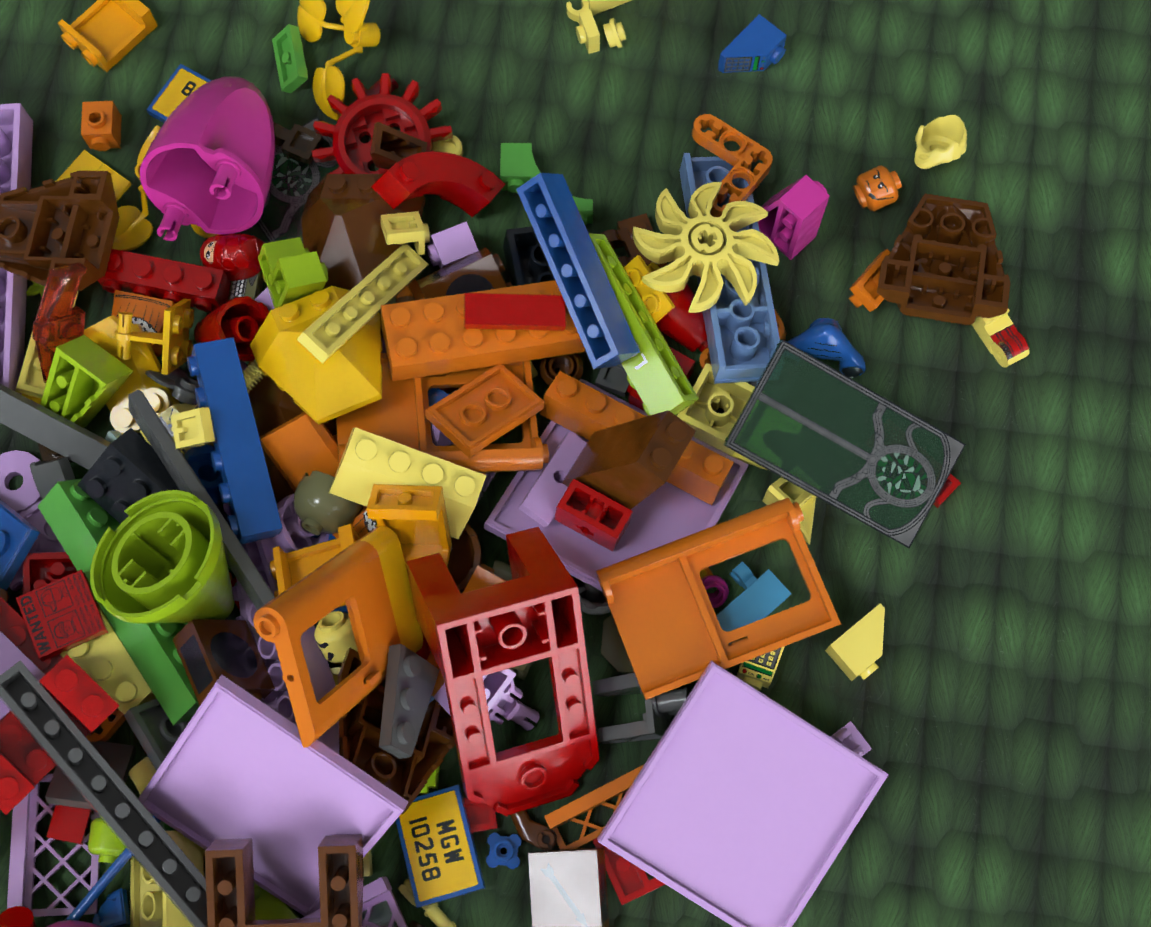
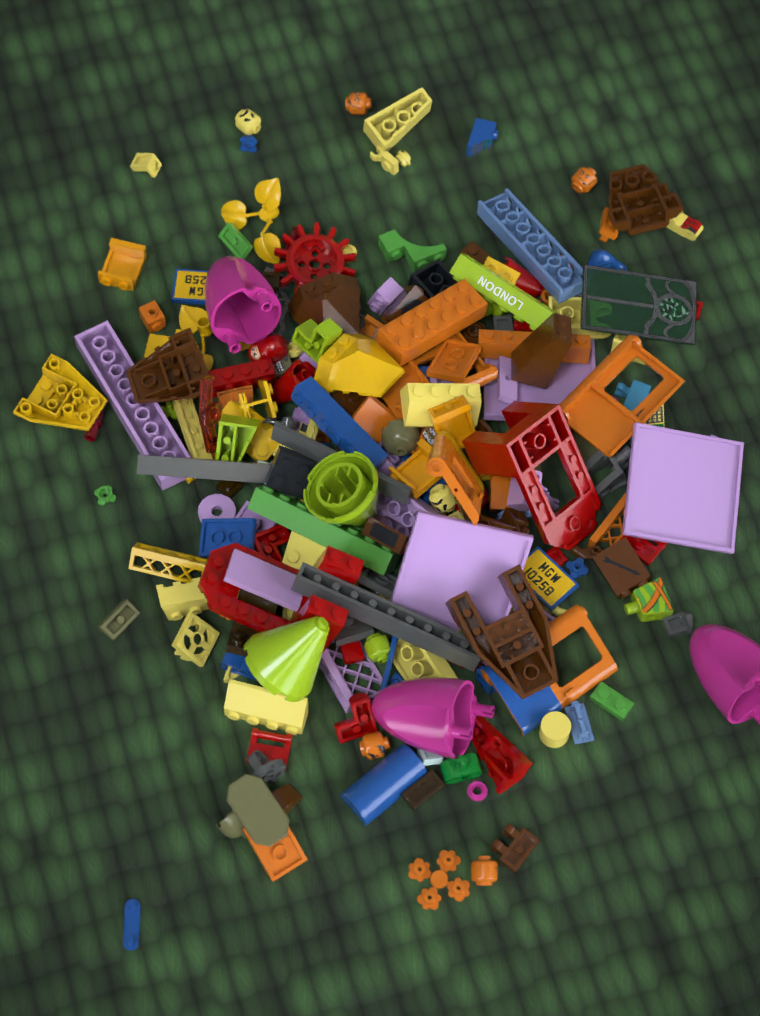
camera: 30 degrees left, 10 degrees down
red tile [16,570,108,661] -> none
dark grey tile [30,457,75,499] -> none
light yellow bracket [170,407,215,449] -> none
light yellow plate [297,243,429,364] -> none
reddish brown slope [370,122,427,169] -> none
red brick [371,151,506,217] -> none
dark grey wing [379,644,440,759] -> none
light yellow bracket [381,211,430,255] -> none
red tile [464,293,566,331] -> none
blue brick [516,173,640,369] -> none
red brick [554,479,633,552] -> none
light yellow piece [632,182,779,313] -> none
orange beam [692,114,773,217] -> none
dark pink wedge [758,175,830,260] -> none
light yellow slope [825,603,885,681] -> none
light yellow hair [914,115,967,169] -> none

